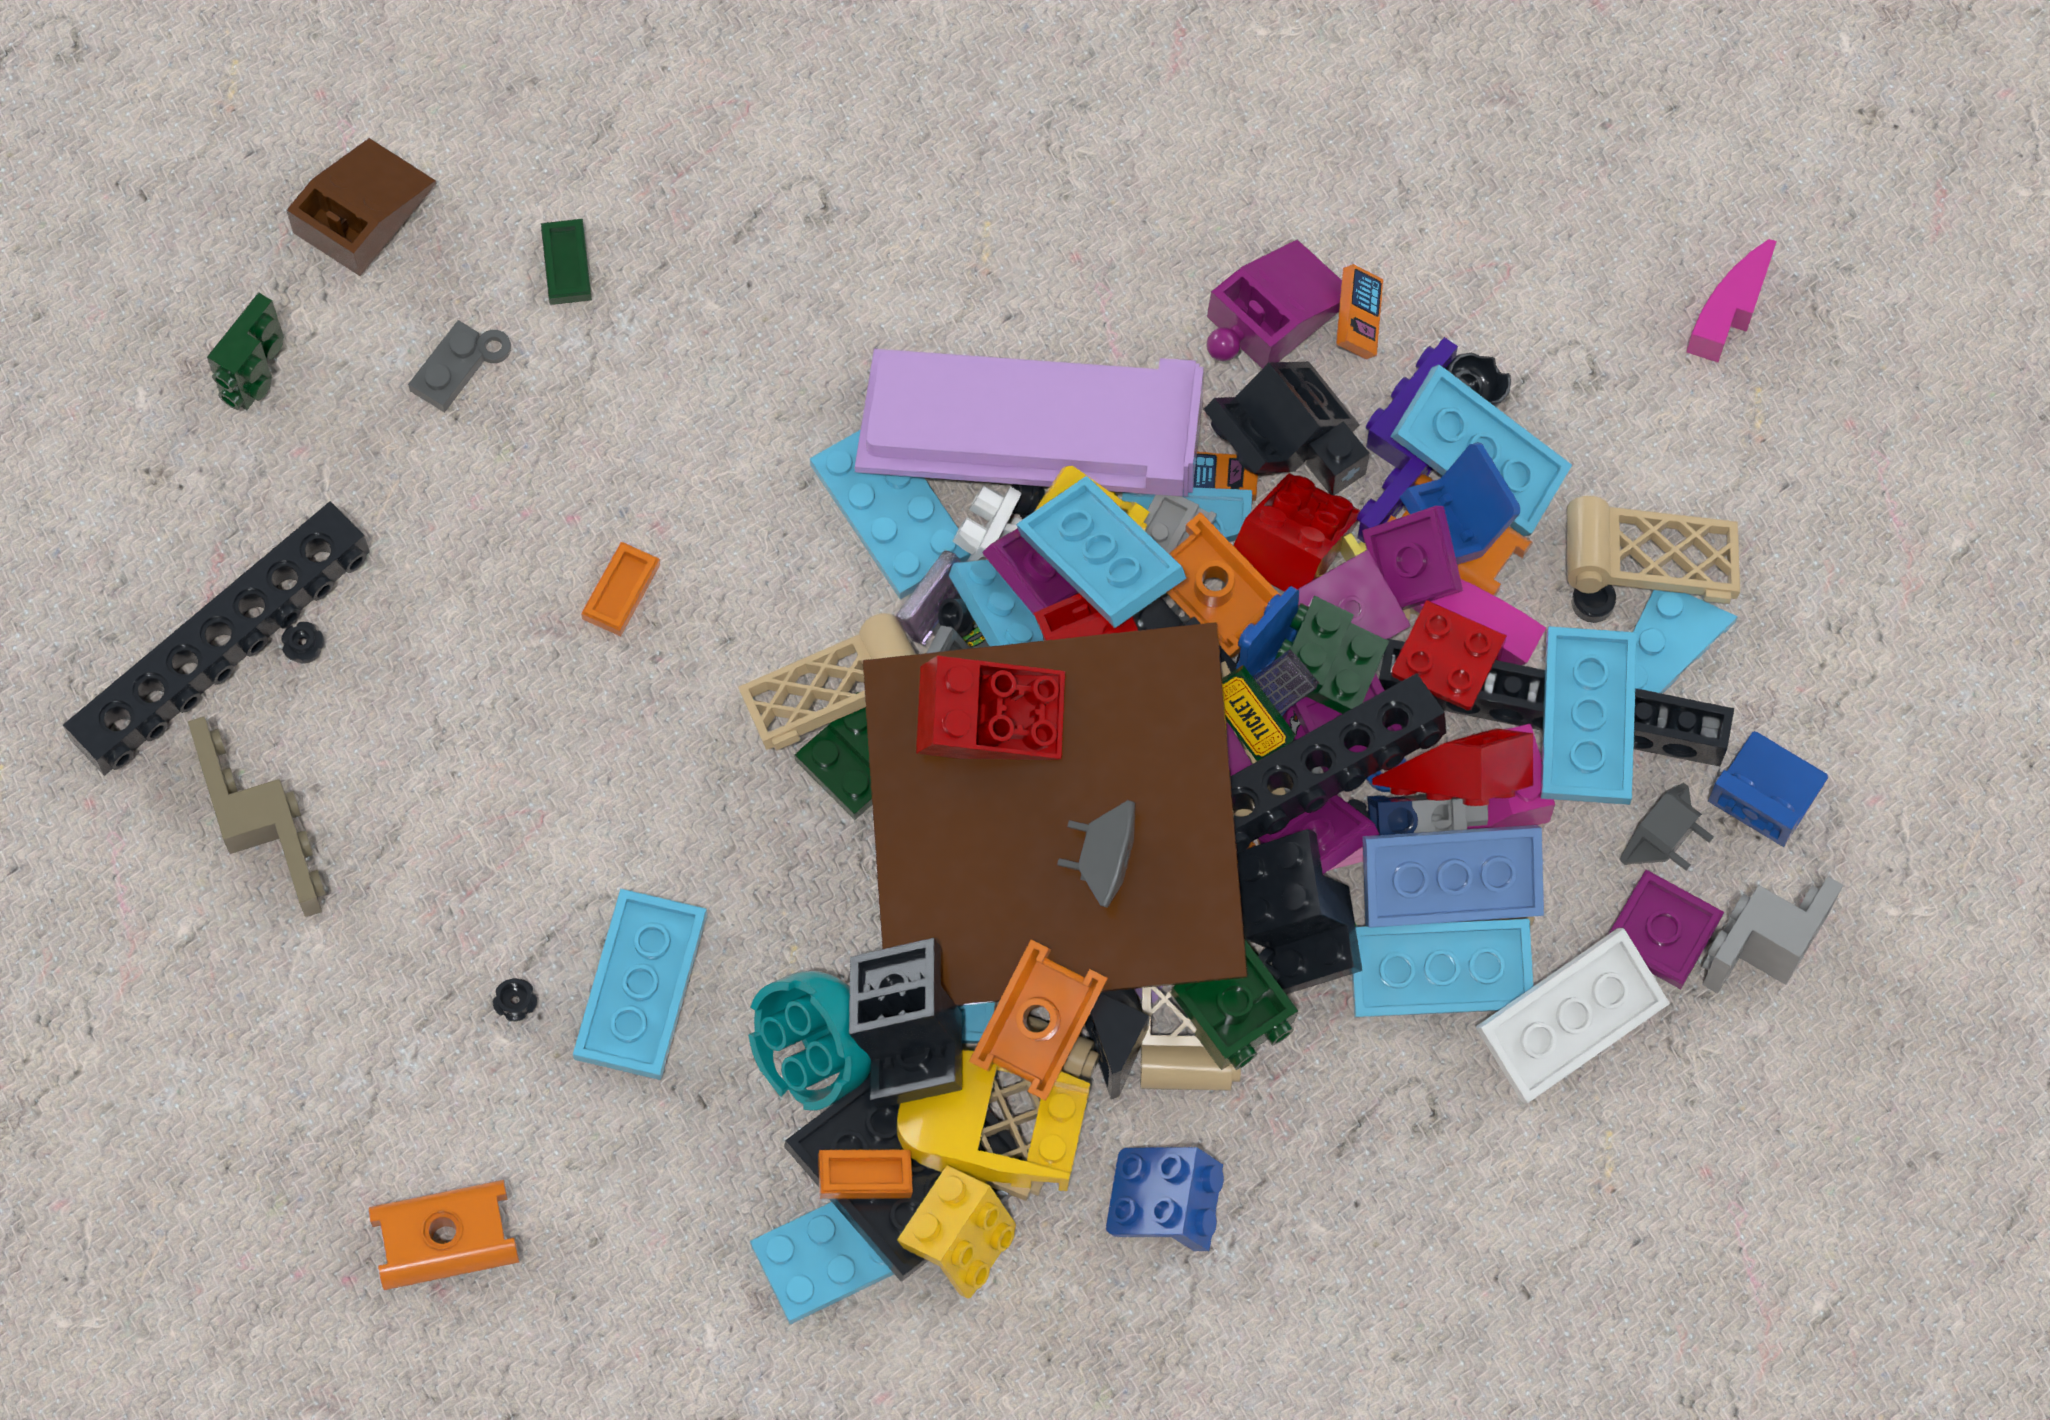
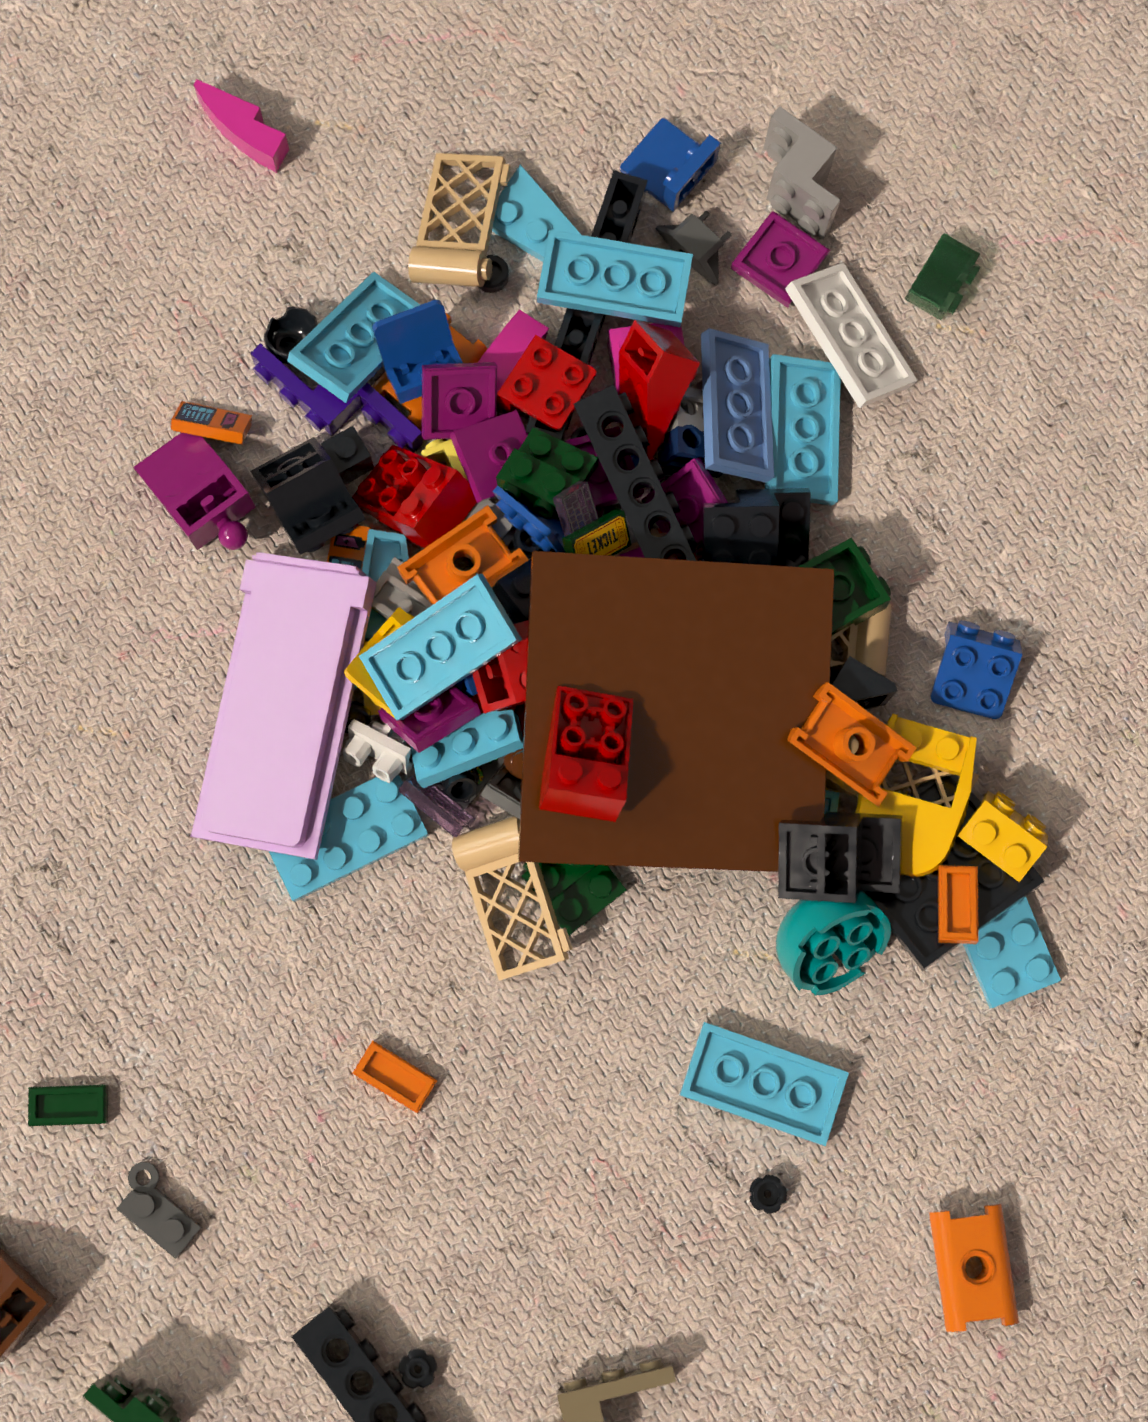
camera: 90 degrees left, 10 degrees up
dark grey piece [1057,800,1135,908] -> none
none -> clear green brick [904,233,981,320]

